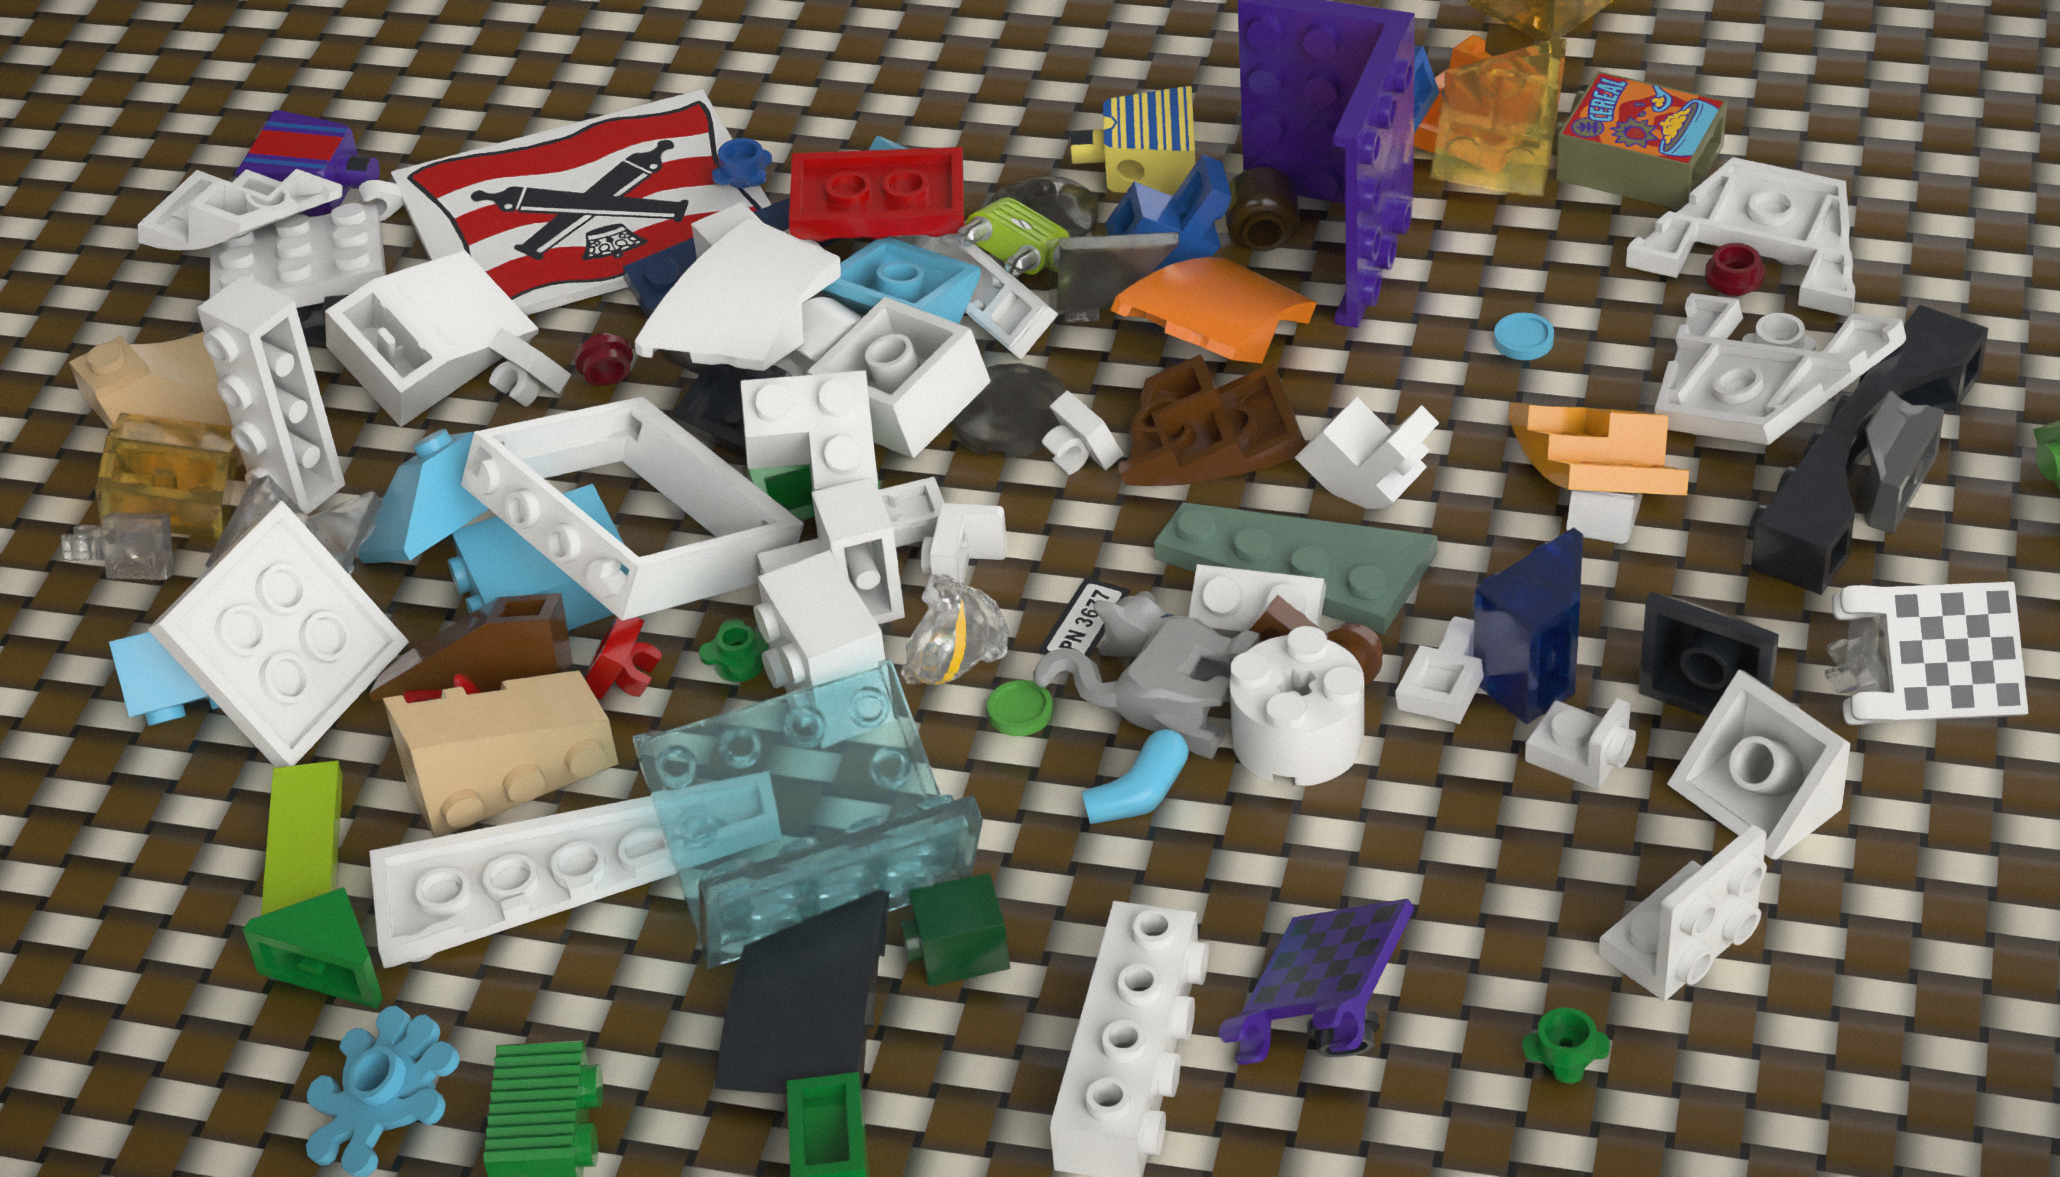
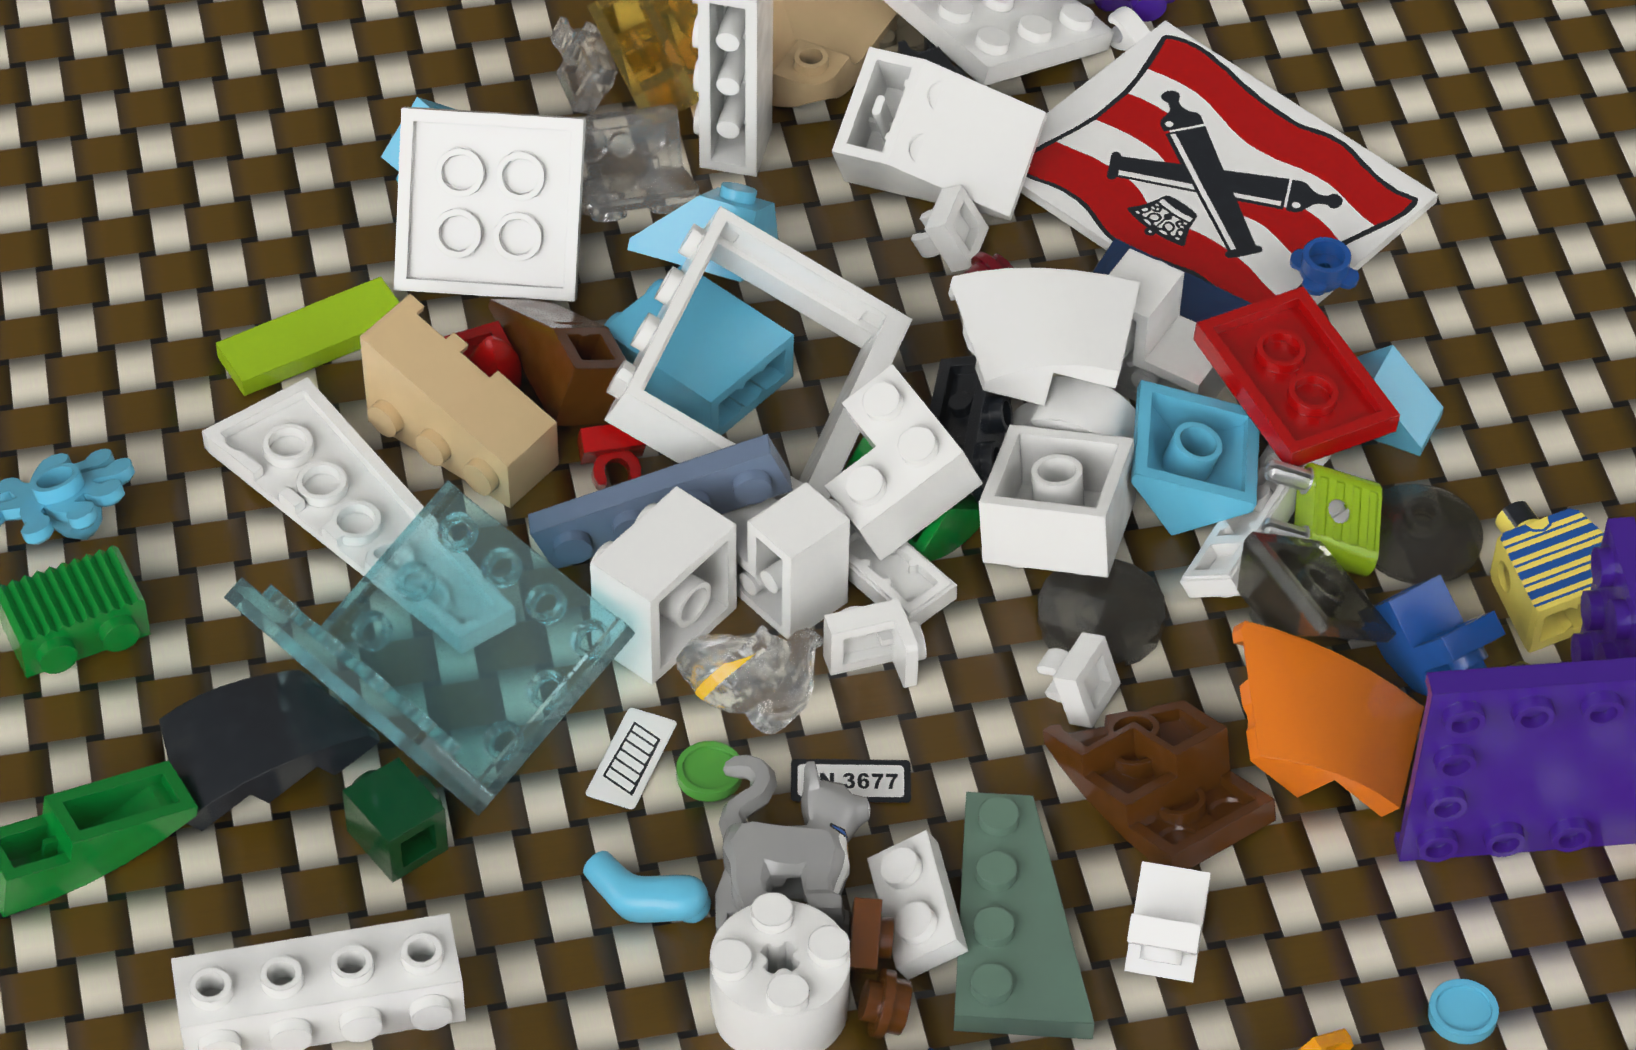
camera: 60 degrees right, 5 degrees up
green slope [242,887,383,1009] -> none
none -> sand blue plate [528,434,793,570]
none -> white sticker [586,708,677,810]

